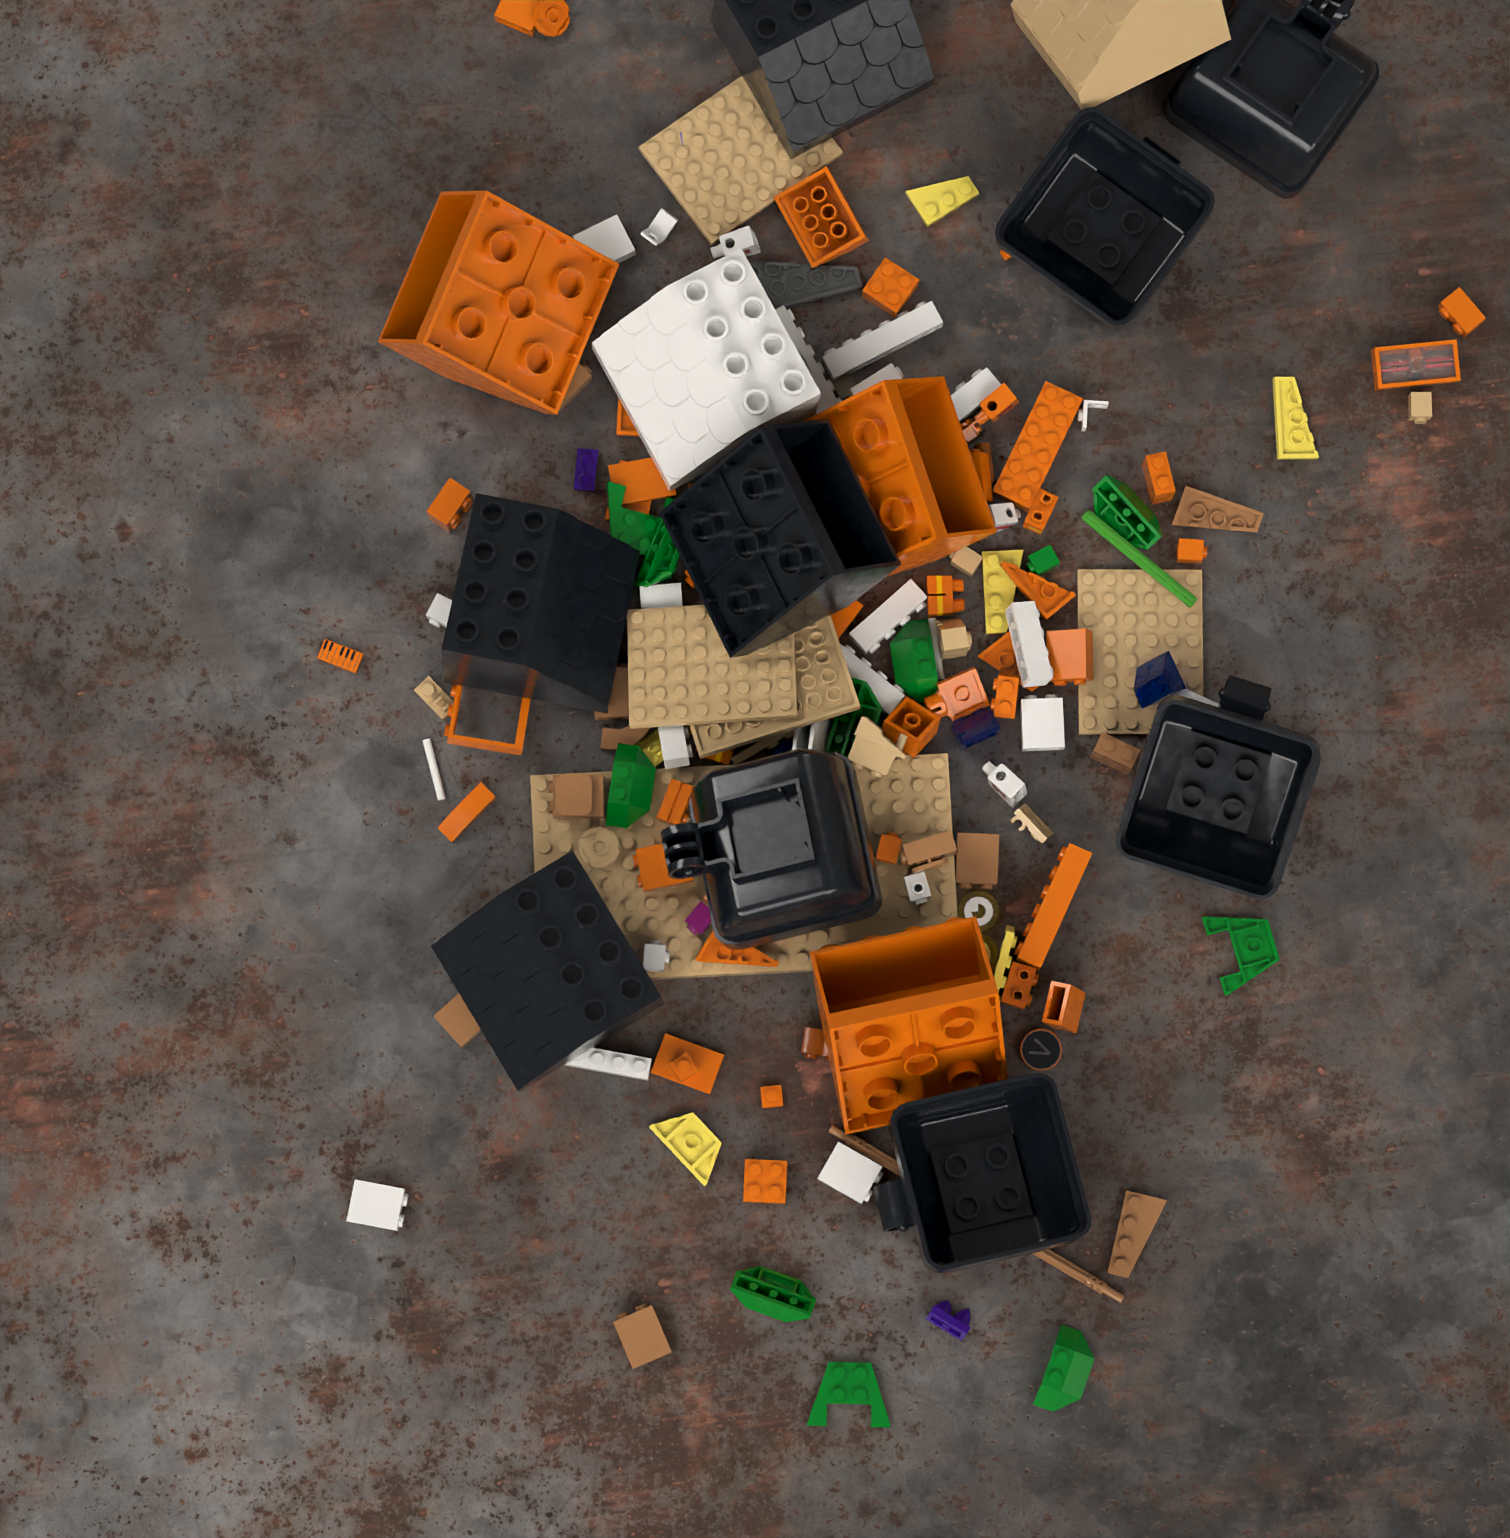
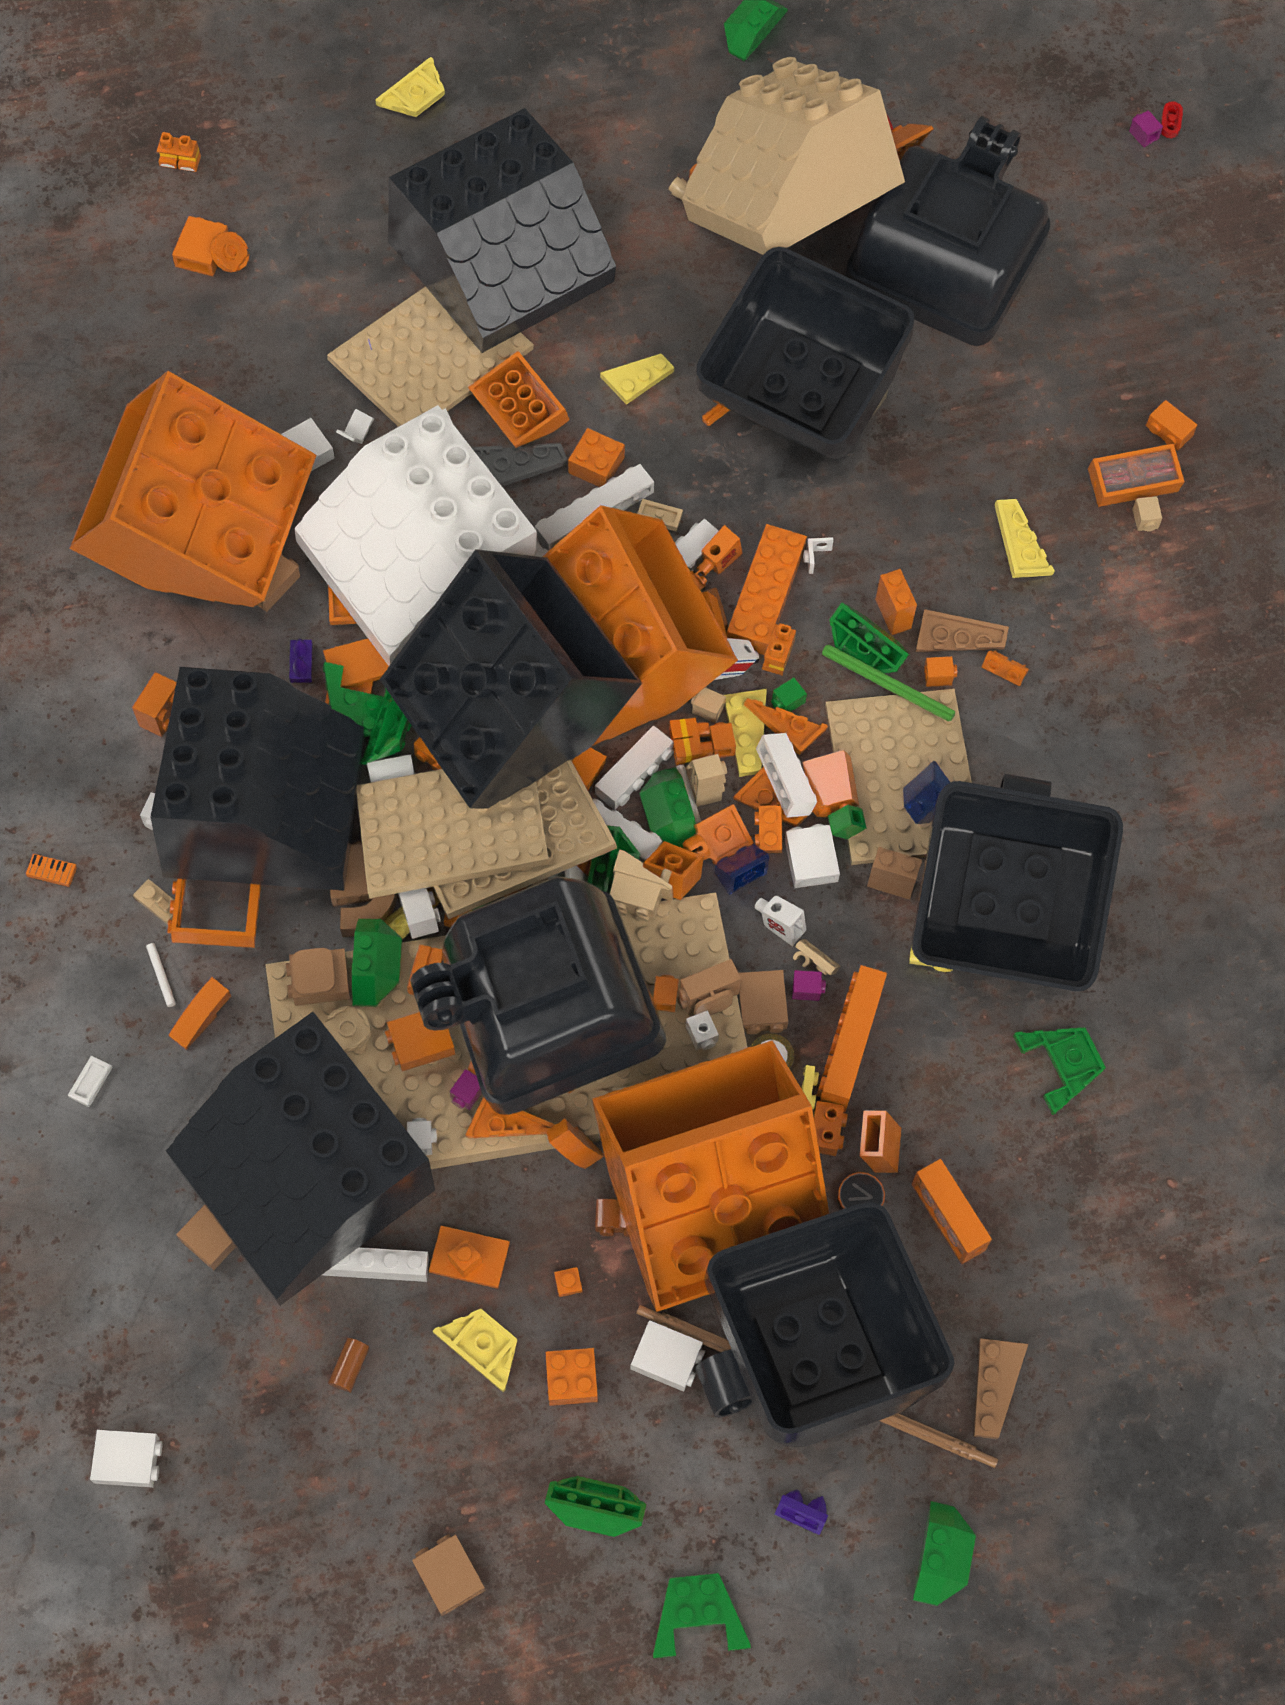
camera: 10 degrees left, 15 degrees down
none -> white tile [68,1056,113,1107]
none -> dark orange brick [328,1338,370,1393]
none -> orange slope [546,1118,604,1169]
none -> tan plate [637,499,683,532]
none -> orange brick [709,722,736,758]
none -> magenta brick [792,970,826,1001]
none -> green brick [828,804,867,839]
none -> orange brick [911,1159,992,1265]
none -> orange hinge [981,650,1029,686]

